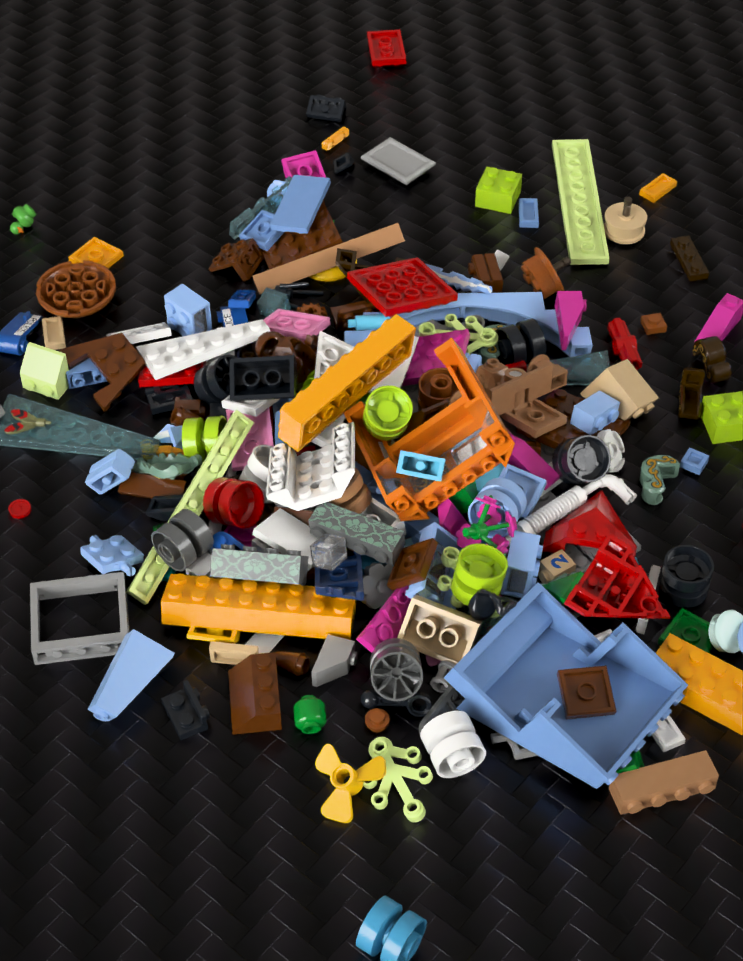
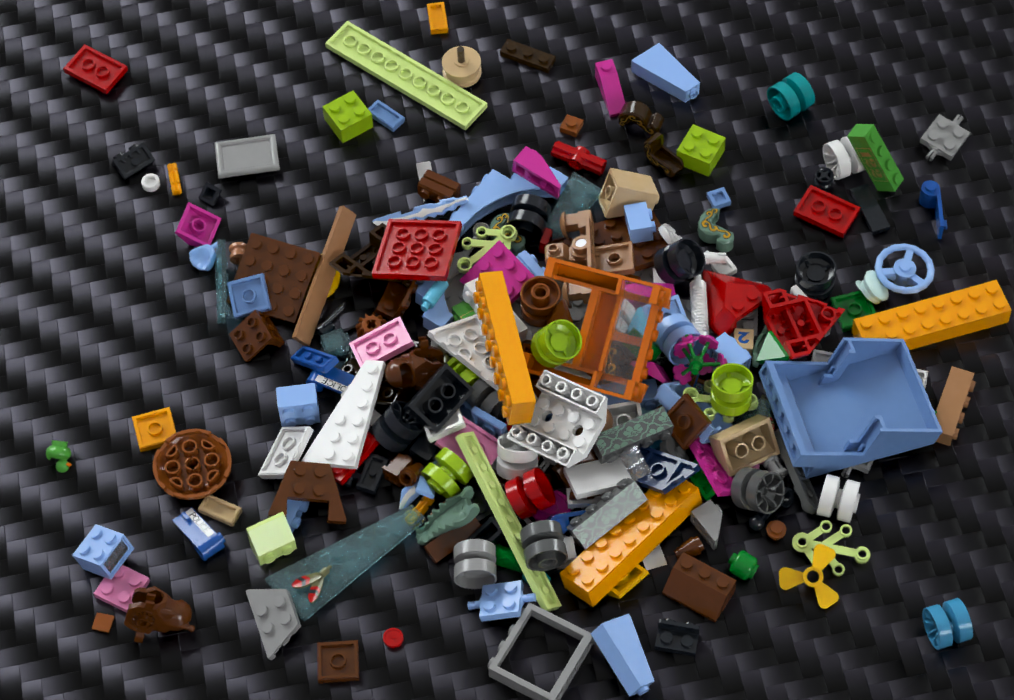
camera: 50 degrees left, 10 degrees up
light blue brick [85,449,135,495] -> none
tan tile [209,641,259,665] -> none
medium blue tile [270,175,331,234] -> none
medium azure slope [396,450,446,482] -> none
black piece [468,589,517,621] -> none
dark orange piece [521,247,571,299] -> none
reddish brown tile [557,665,616,720] -> none
none -> white tile [141,173,160,192]
none -> light grey wheel [453,539,497,589]
none -> white tile [711,255,737,276]

